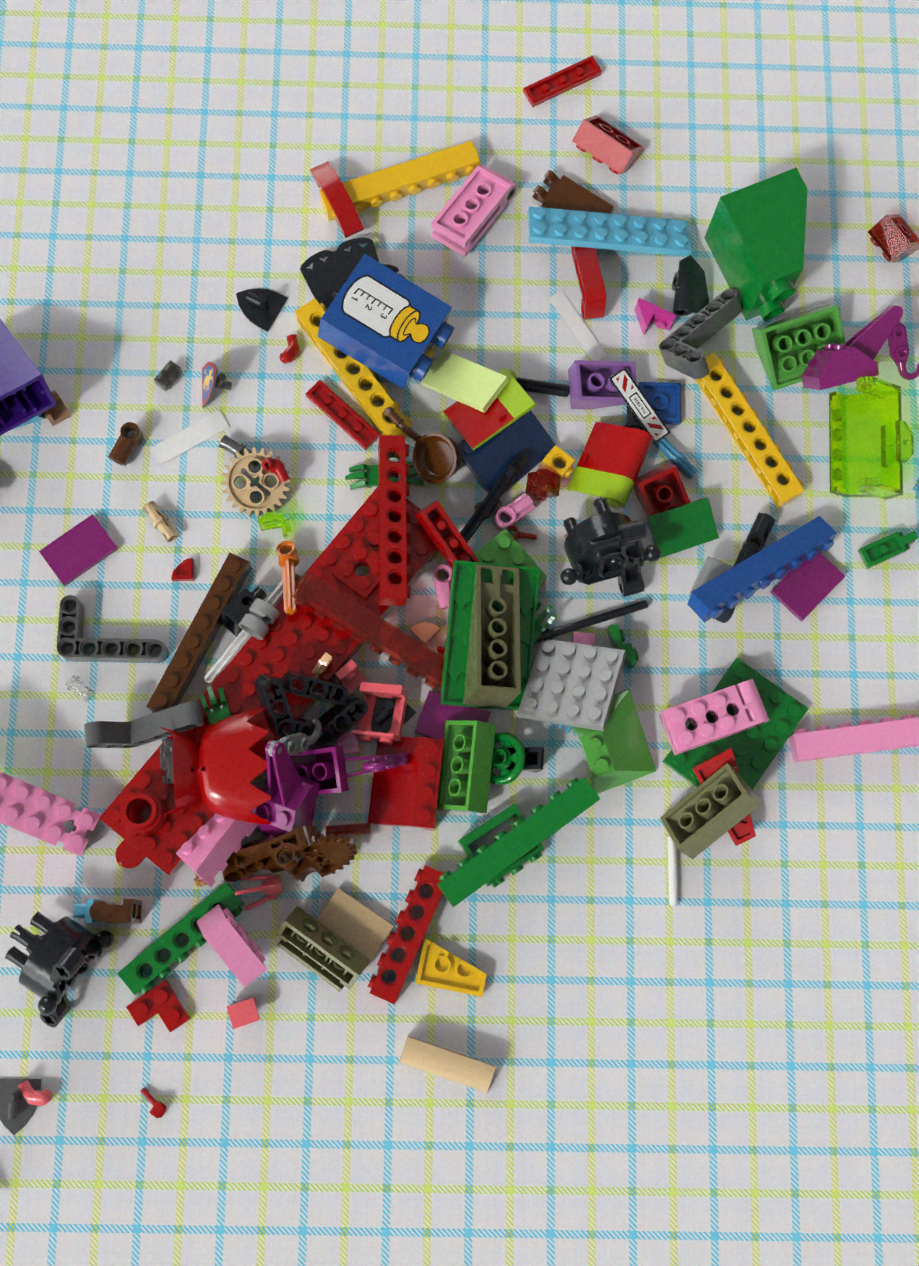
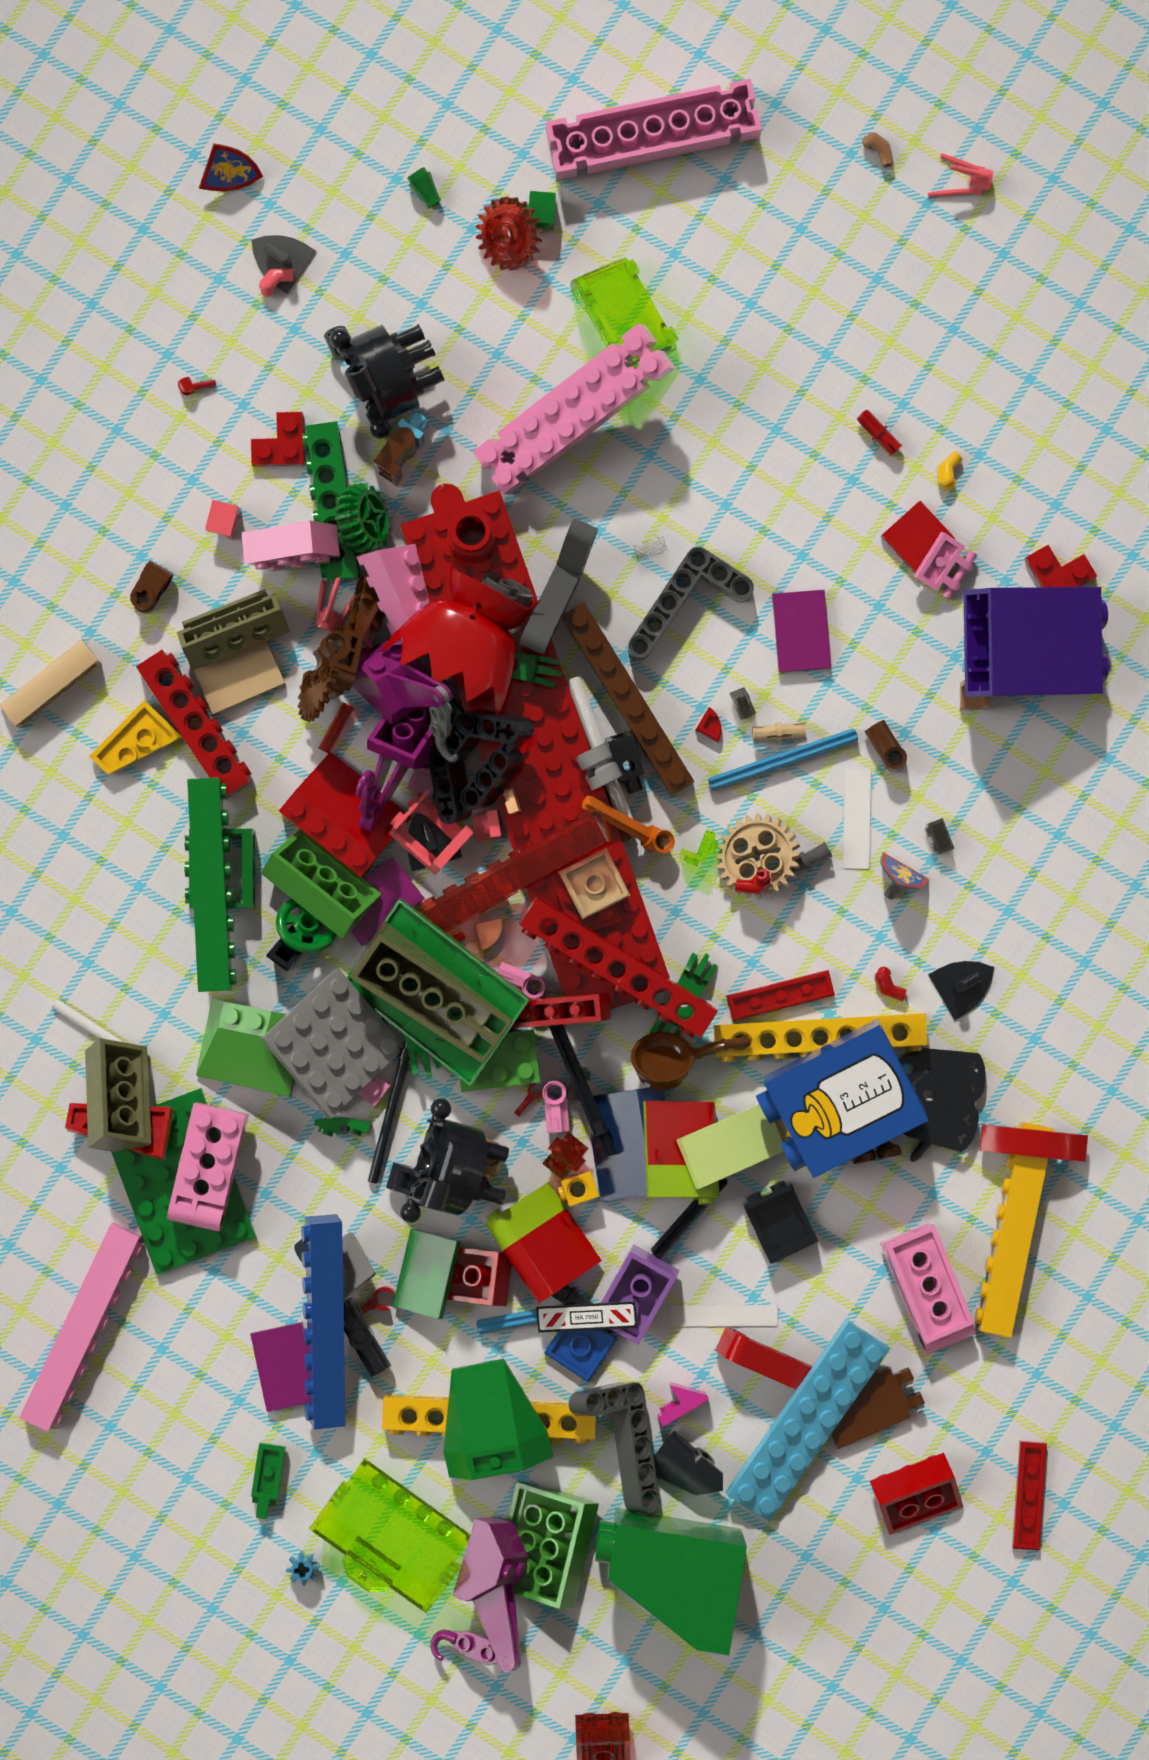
camera: 130 degrees right, 10 degrees up
none -> reddish brown piece [130,560,174,613]
none -> green gear [334,483,391,555]
none -> red piece [361,1286,396,1313]
none -> green wedge [443,1358,553,1480]
none -> tan tile [559,848,630,920]
none -> dark azure axle [708,728,858,791]
none -> clear smoke piece [729,687,756,721]
none -> black panel [742,1180,819,1264]

